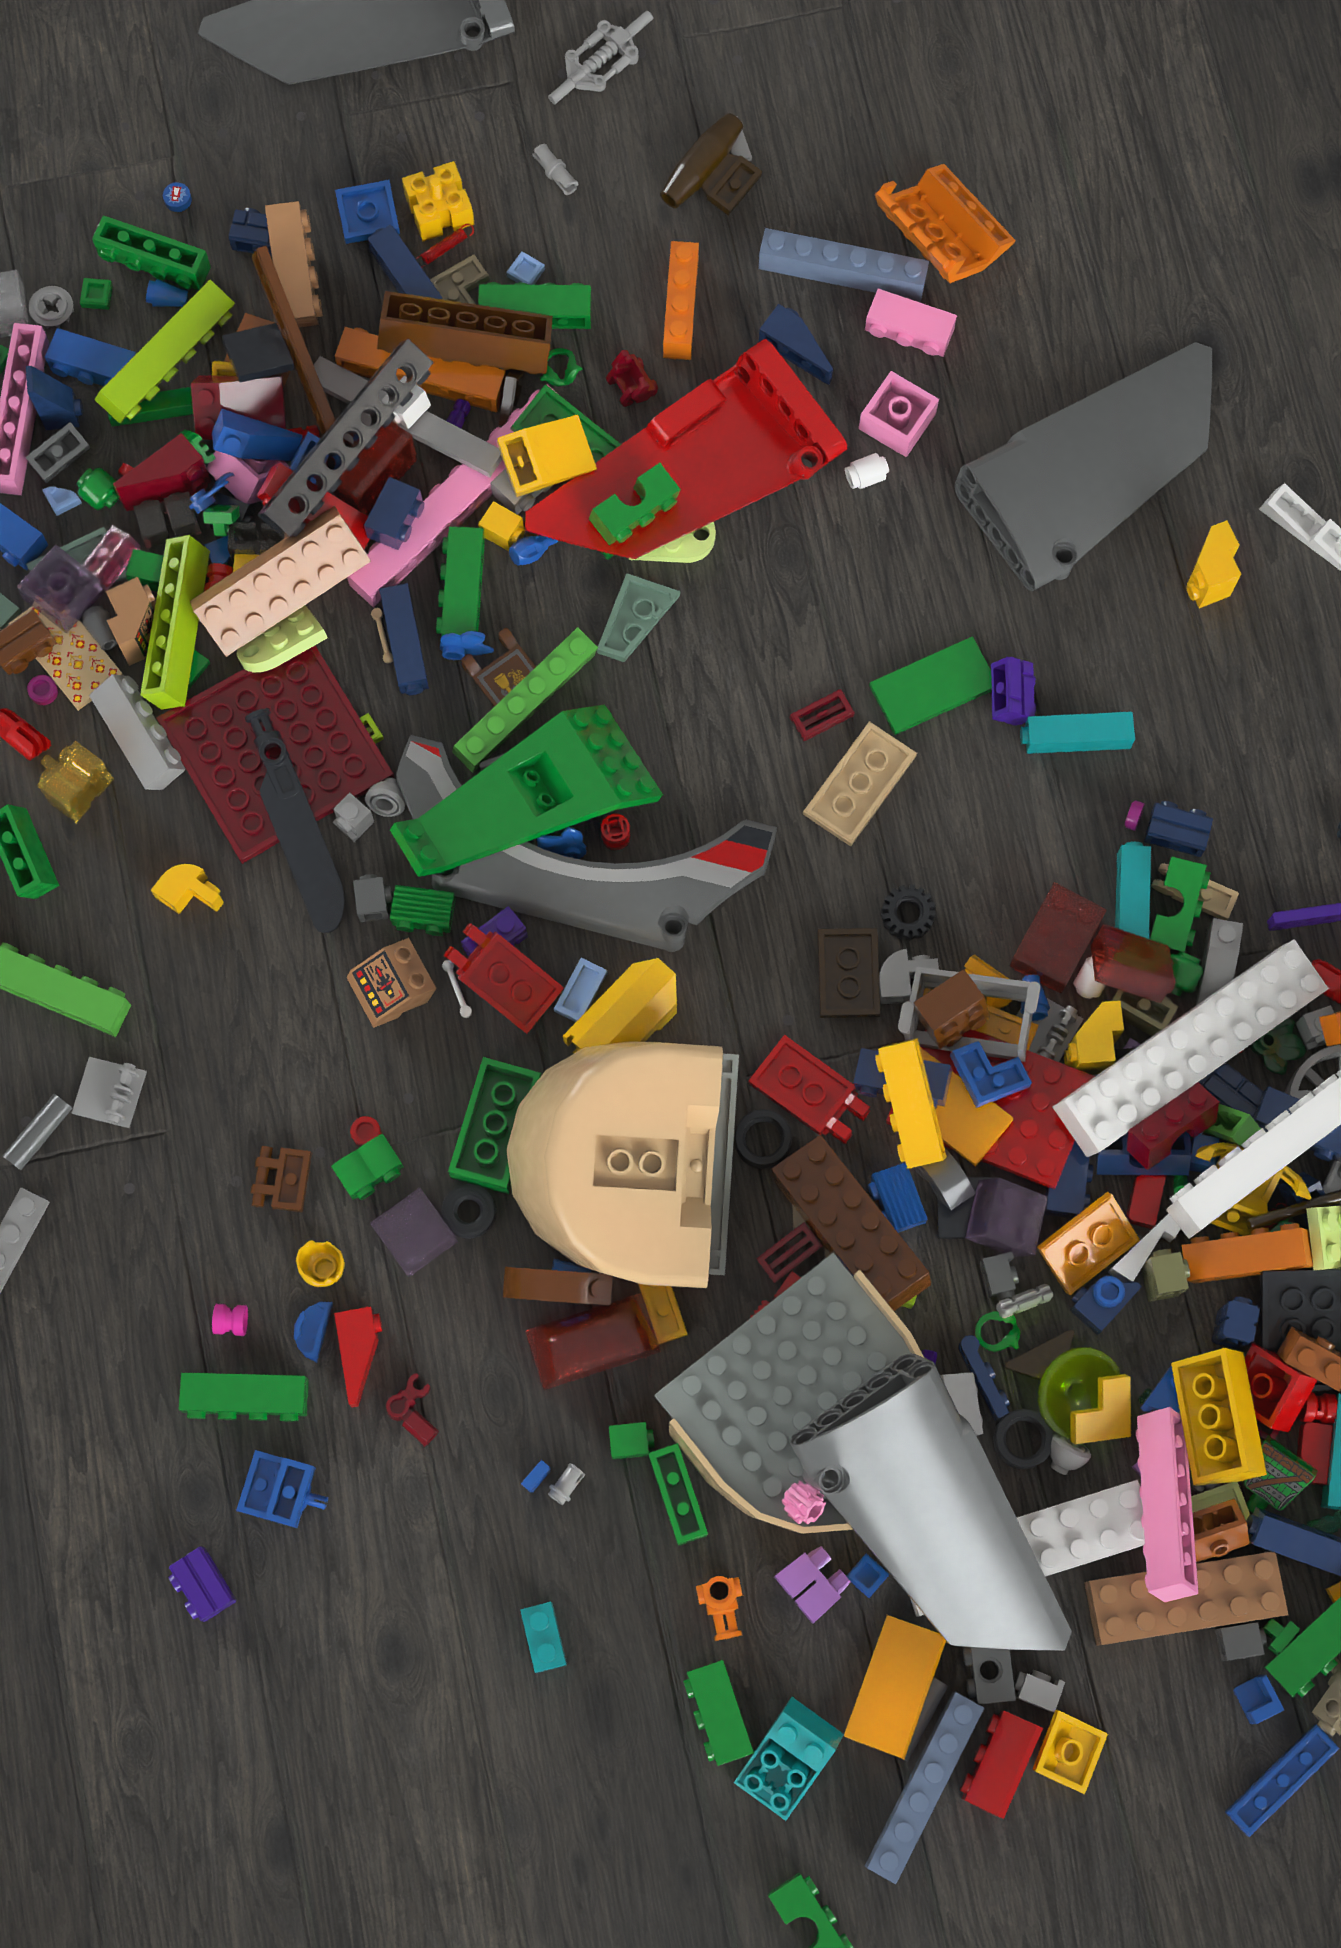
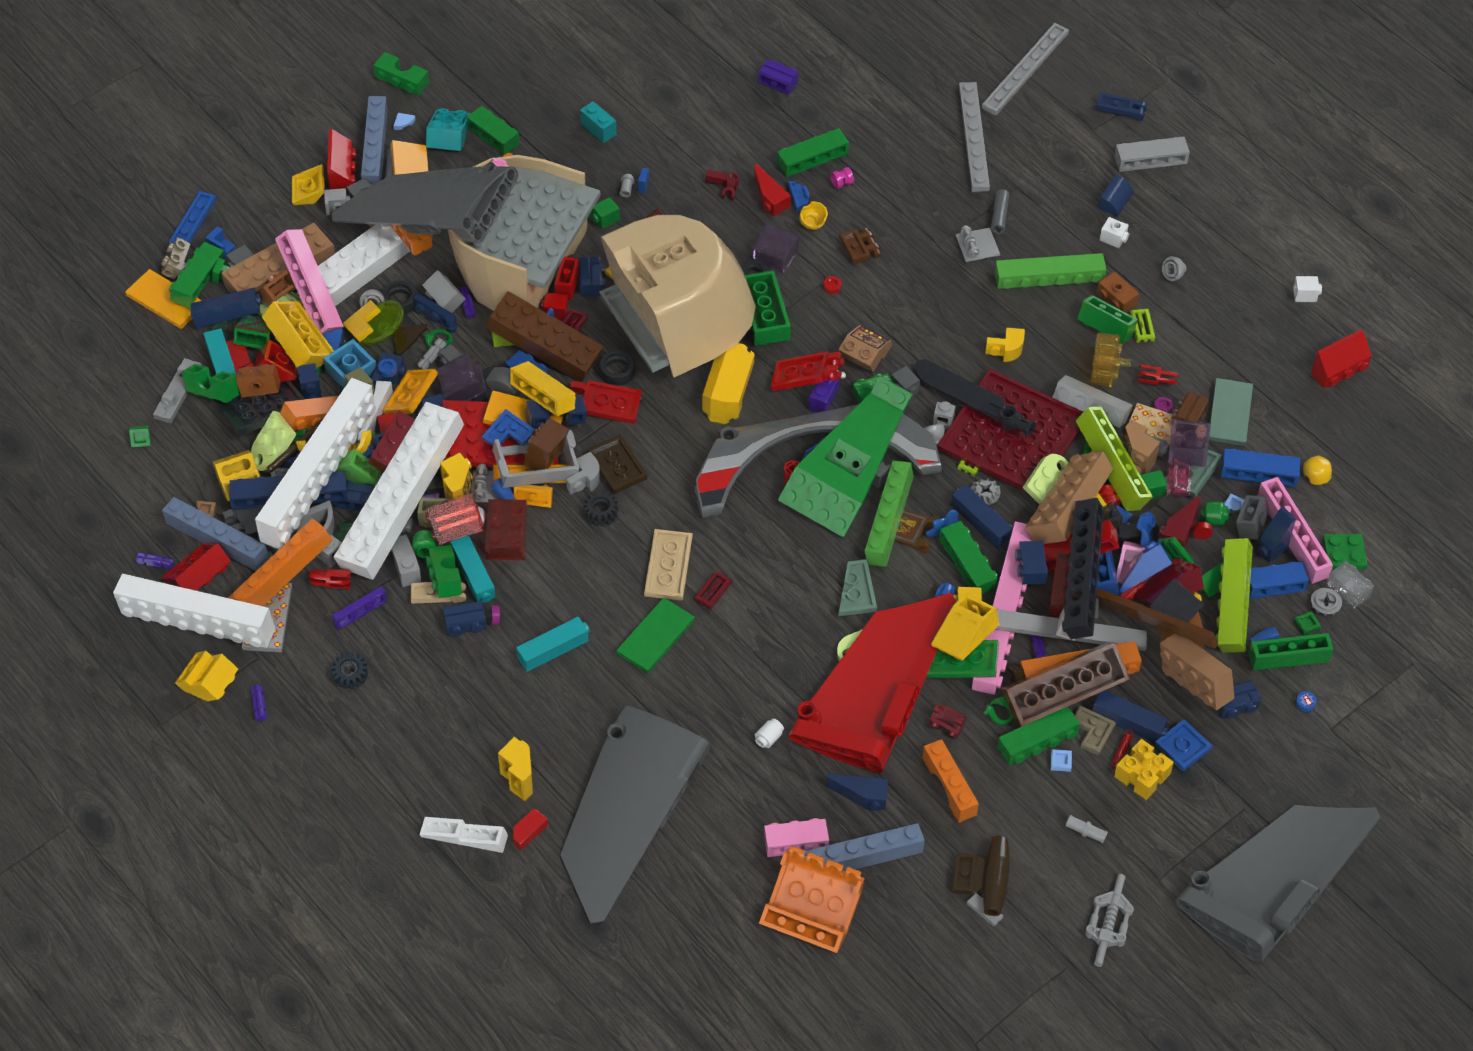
camera: 150 degrees right, 20 degrees down
green tile [203,505,240,536] -> none
blue plate [236,1450,329,1528] -> none
green brick [331,1134,404,1200] -> none
light blue tile [554,958,608,1022] -> none
green arch [589,463,681,546] -> none
bright pink brick [859,371,939,457] -> none
dark purple brick [991,657,1036,726] -> none
none -> dark azure brick [323,339,376,390]
none -> light blue tile [394,113,415,130]
none -> red piece [513,809,548,850]
none -> dark blue brick [579,256,606,297]
none -> light grey gear [971,478,1001,505]

